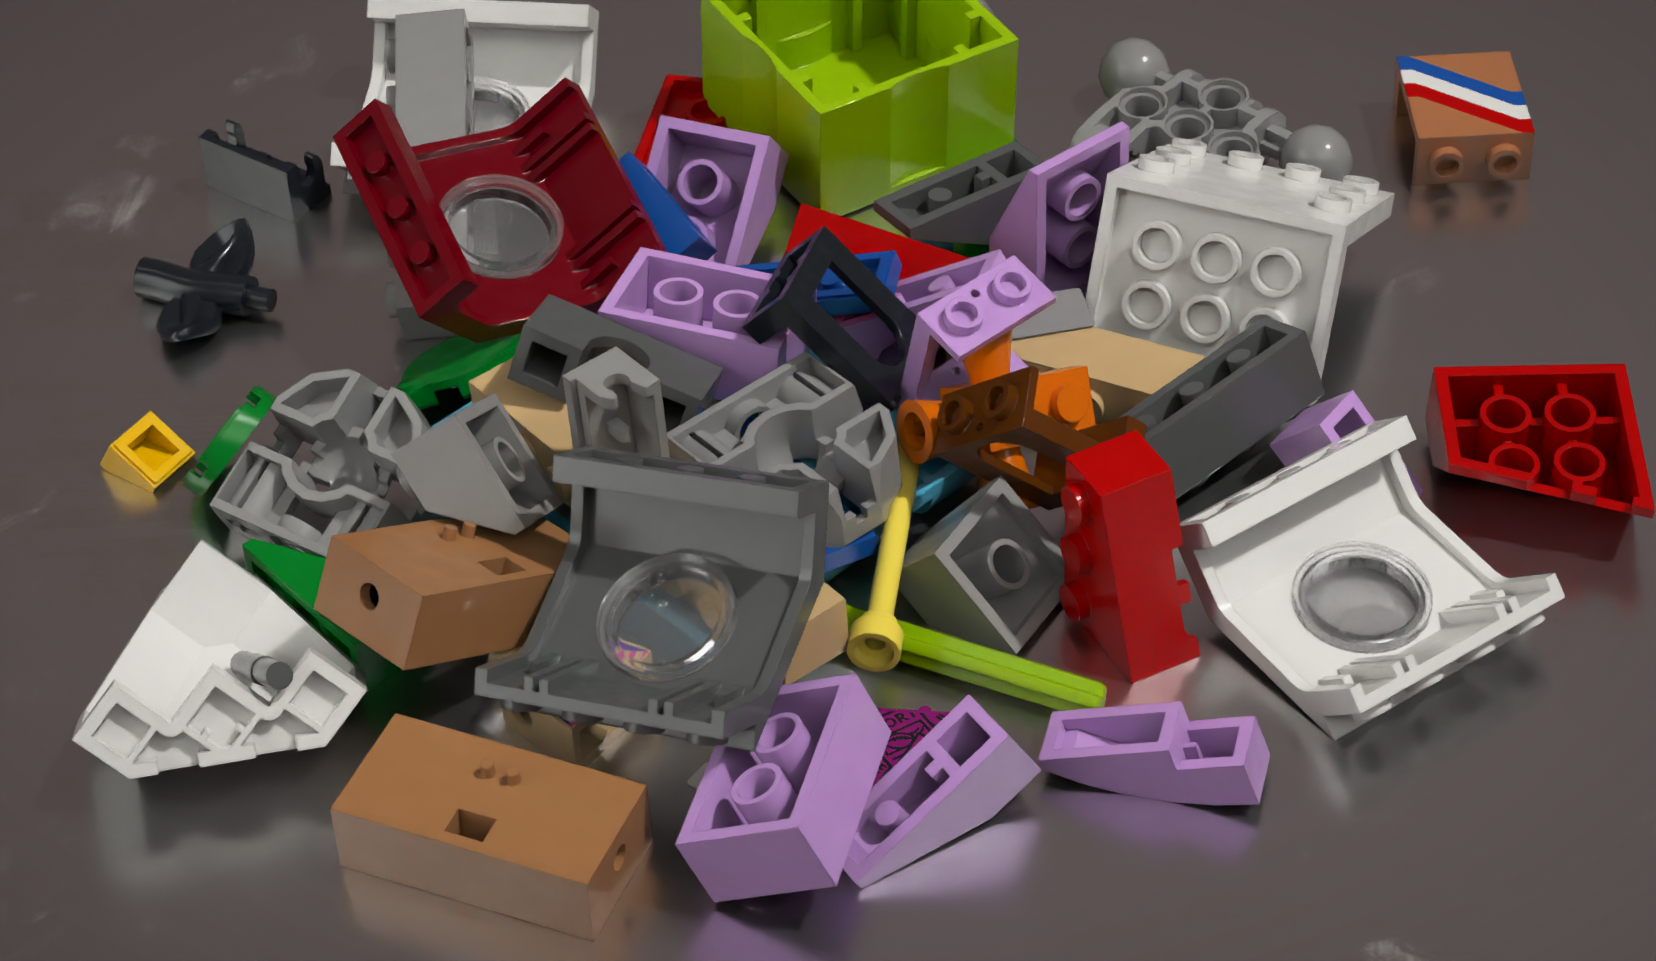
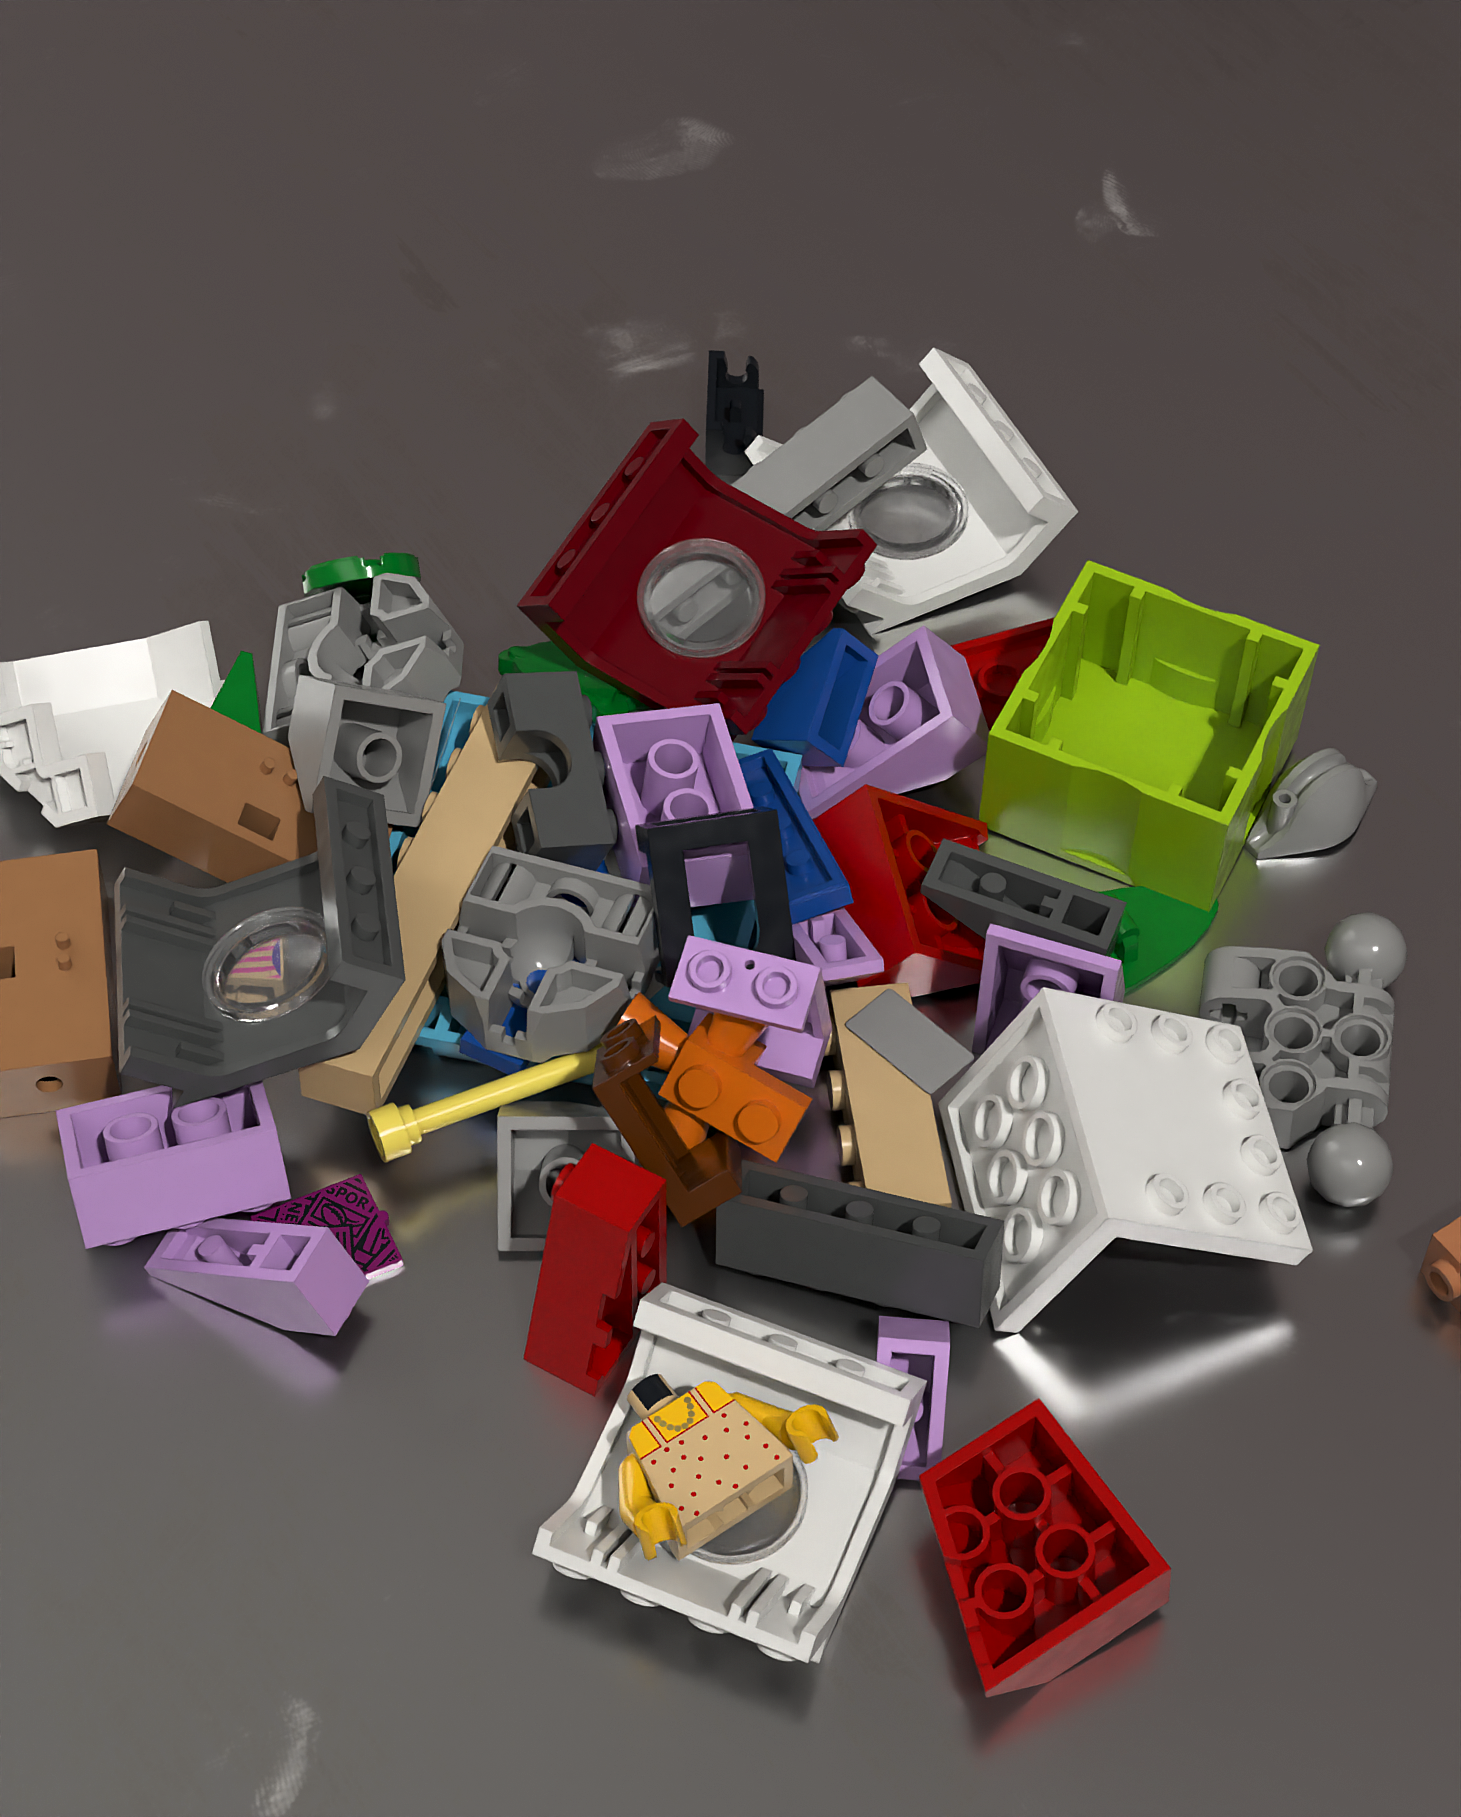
camera: 55 degrees right, 10 degrees up
yellow slope [100,411,196,493] -> none
black plant [133,218,277,342] -> none
dark grey piece [230,651,293,689] -> none
light grey hinge [562,347,670,458] -> none
lime axle [846,604,1107,711] -> none
lavender slope [1038,701,1270,805] -> none
none -> torso [618,1374,839,1561]

